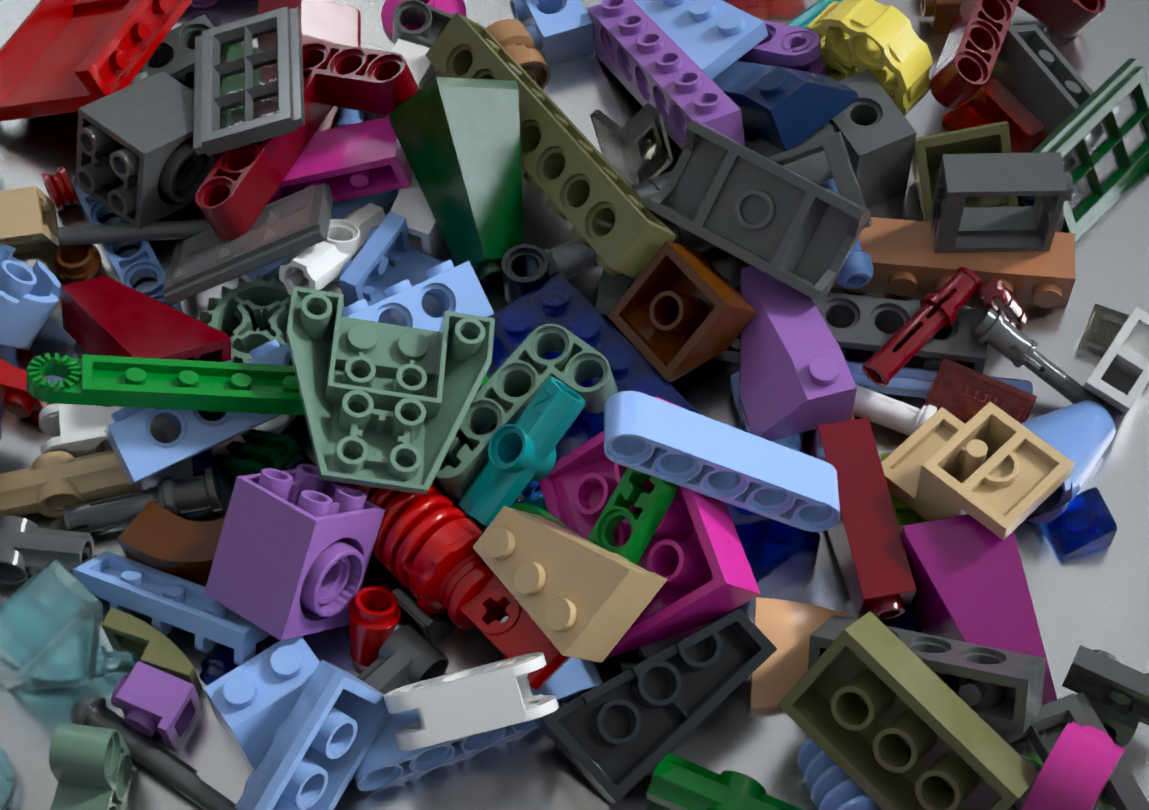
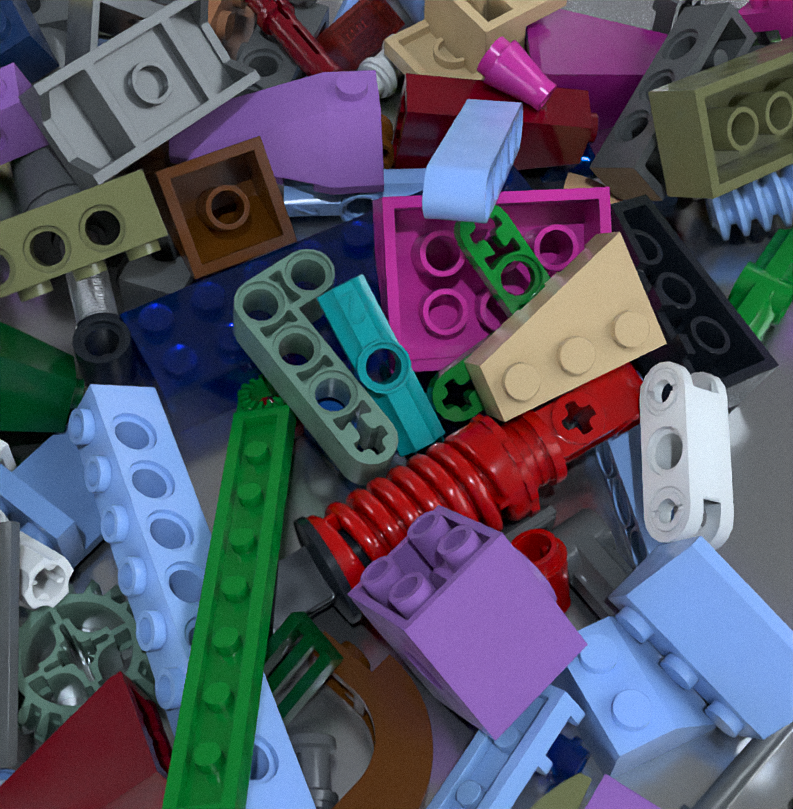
camera: 85 degrees left, 0 degrees up
sand green wedge [286,286,495,495] -> none
none -> dark pink cone [476,36,557,111]

